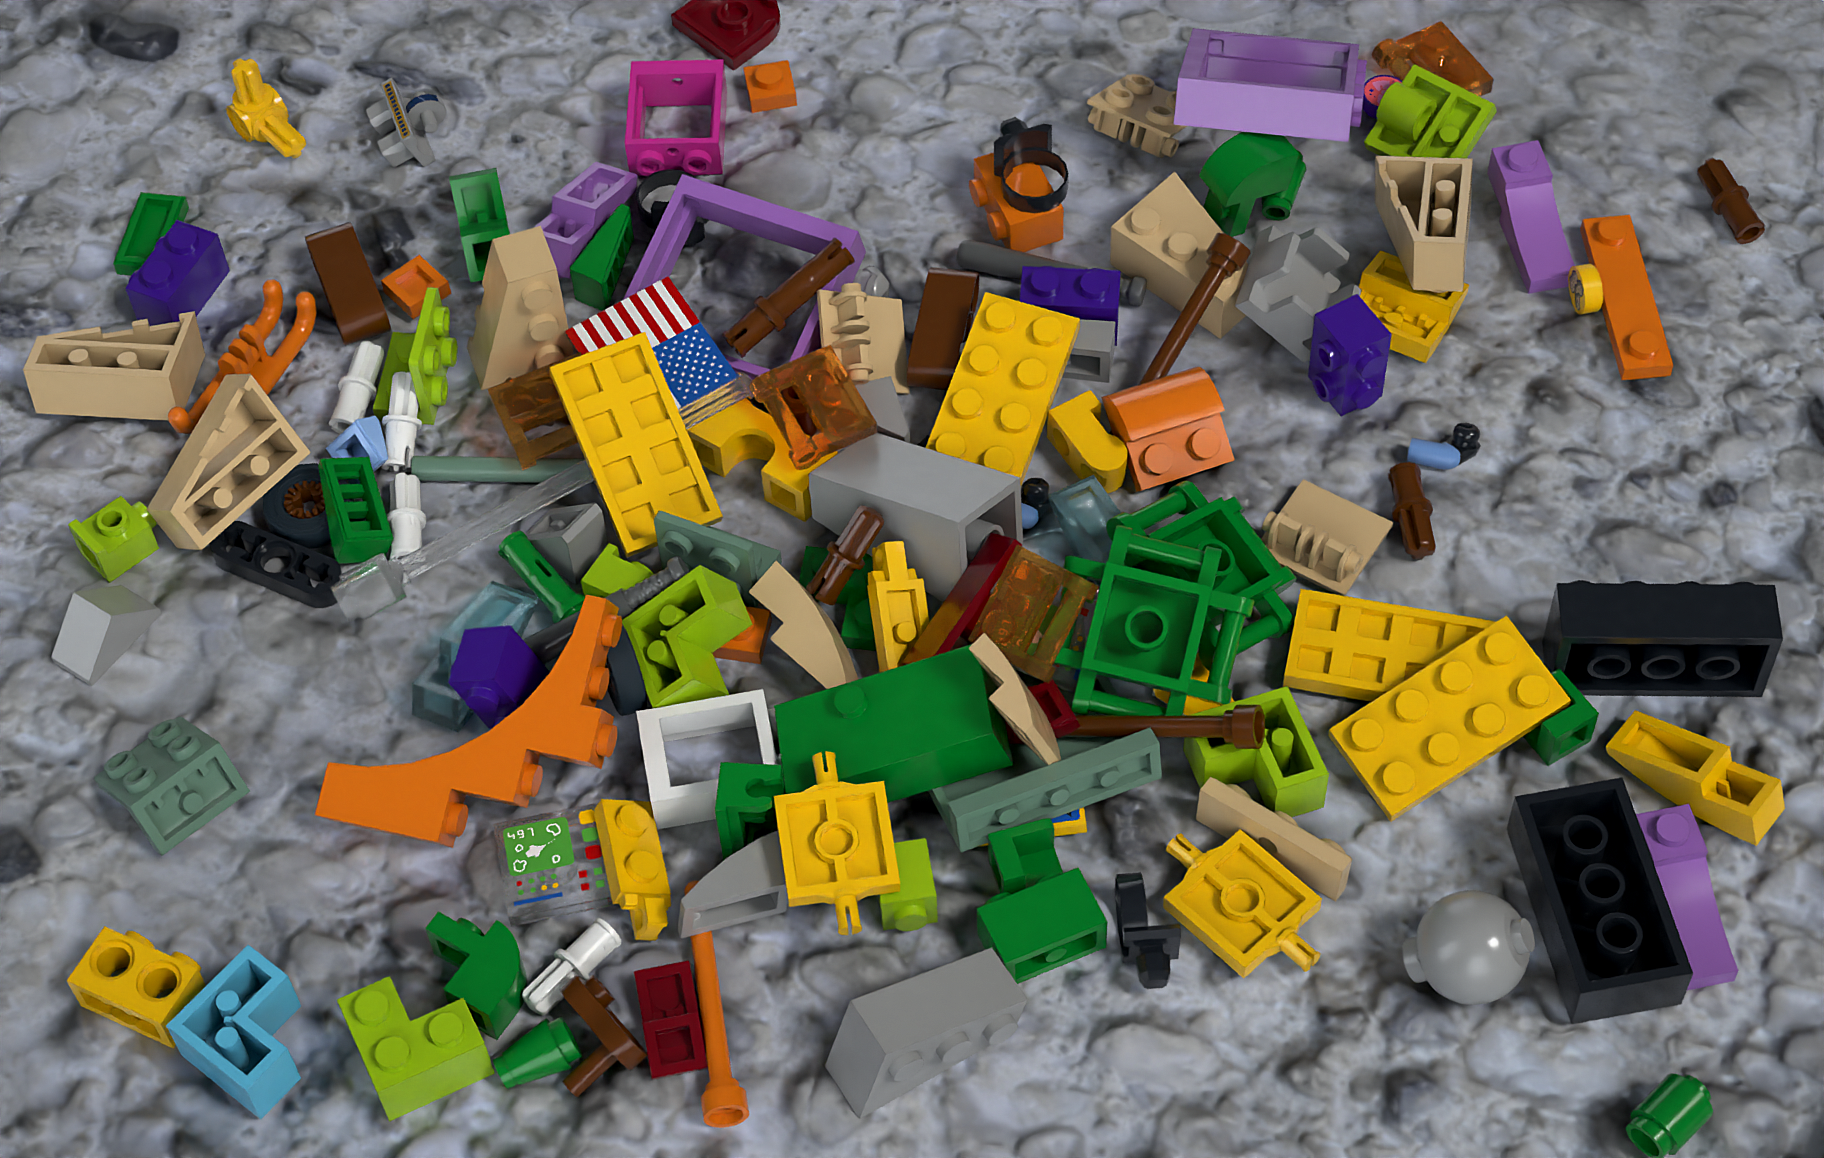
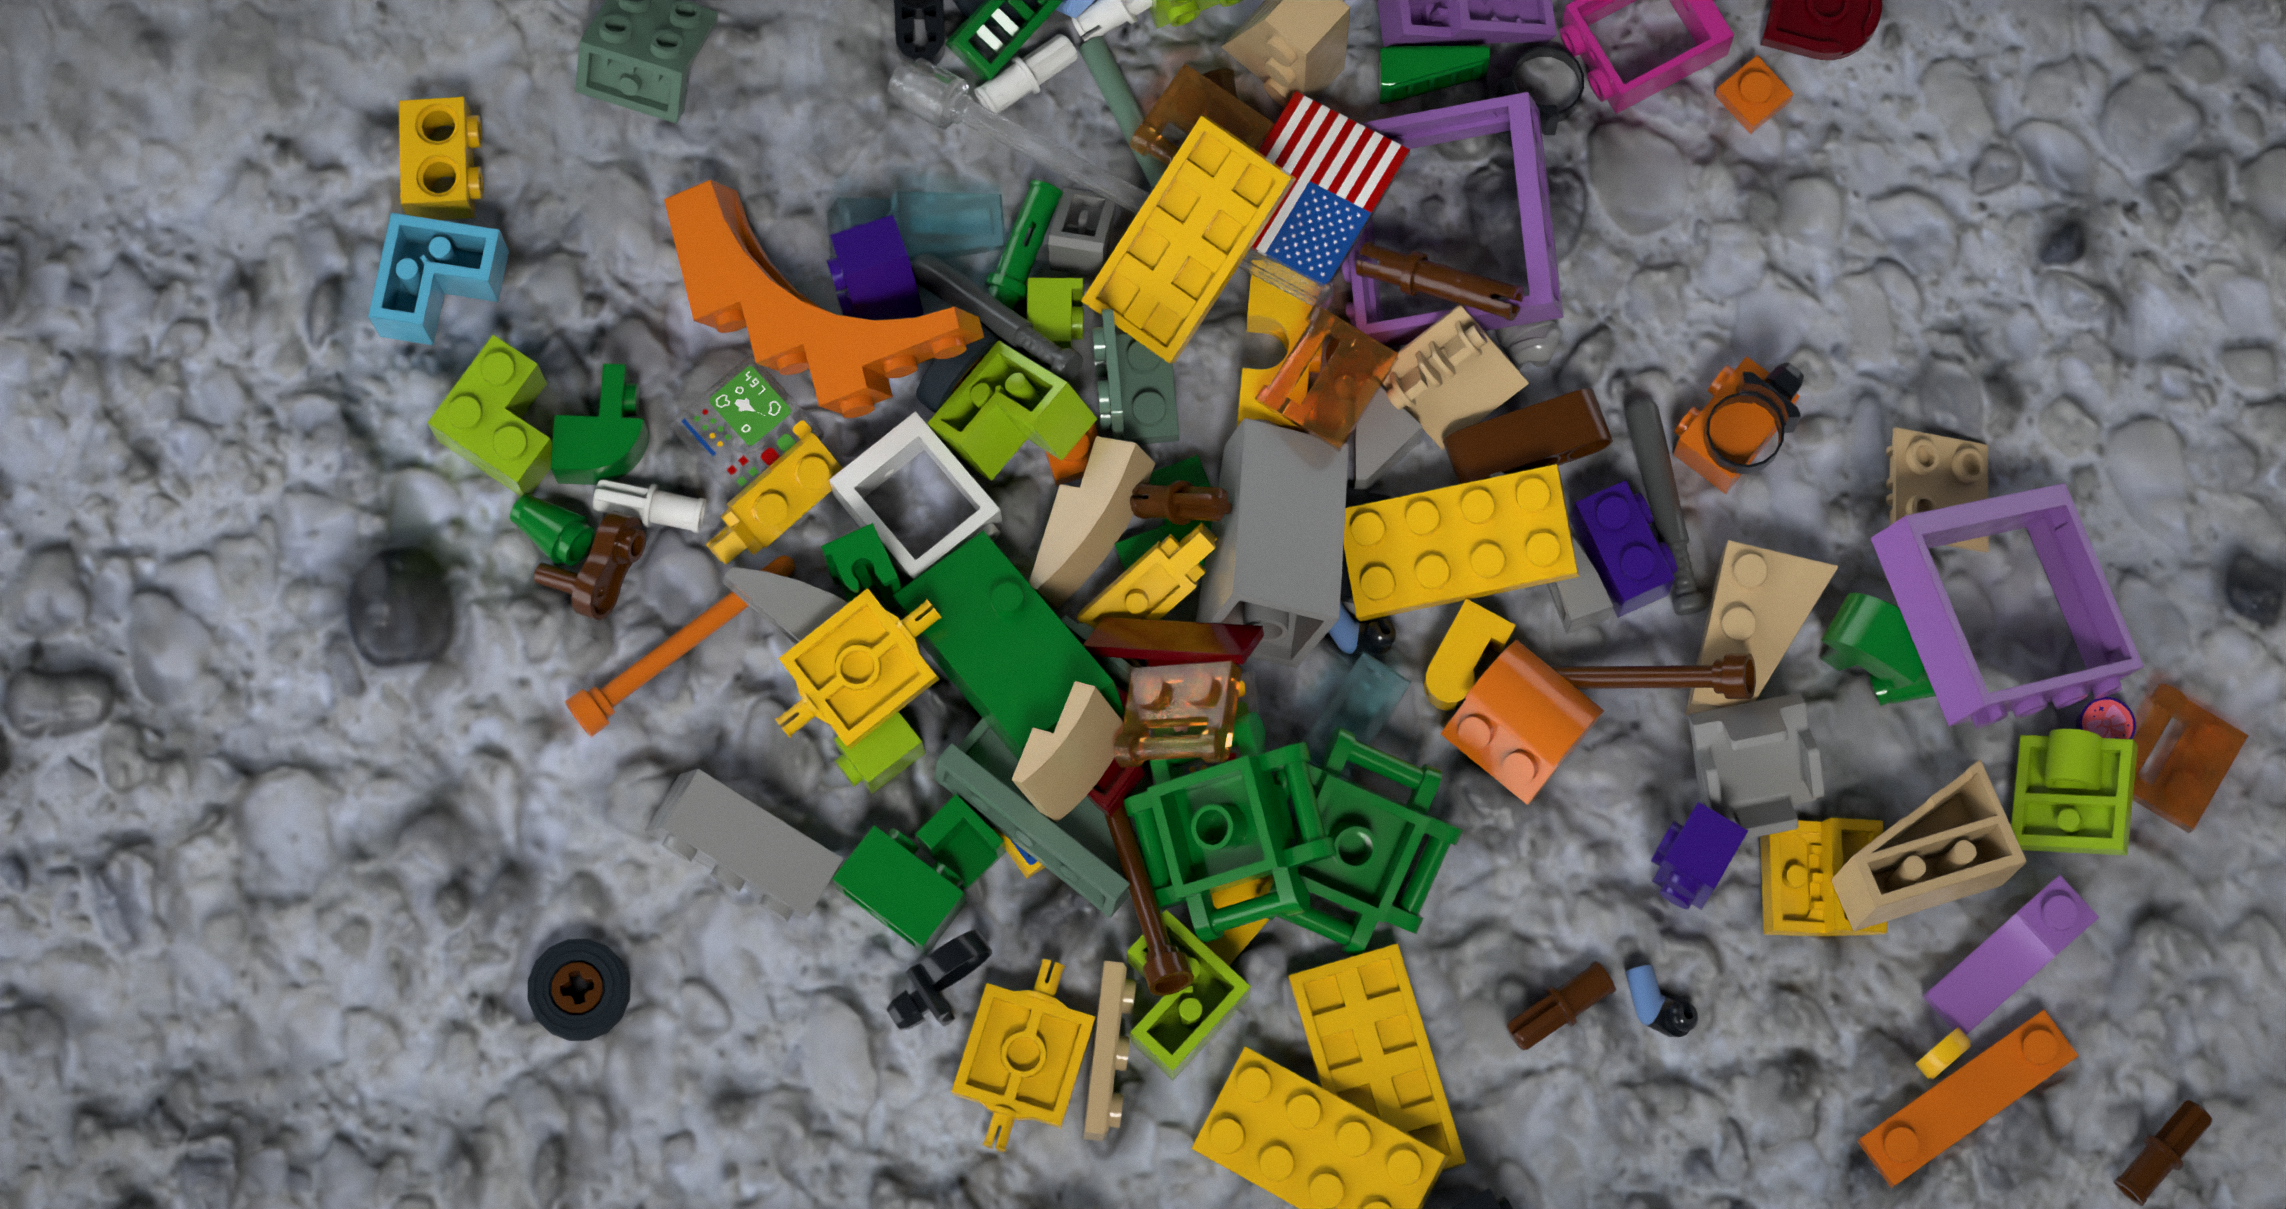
camera: 60 degrees right, 20 degrees up
dark red slope [634,960,708,1080] -> none
tan hinge [1261,479,1393,596] -> none

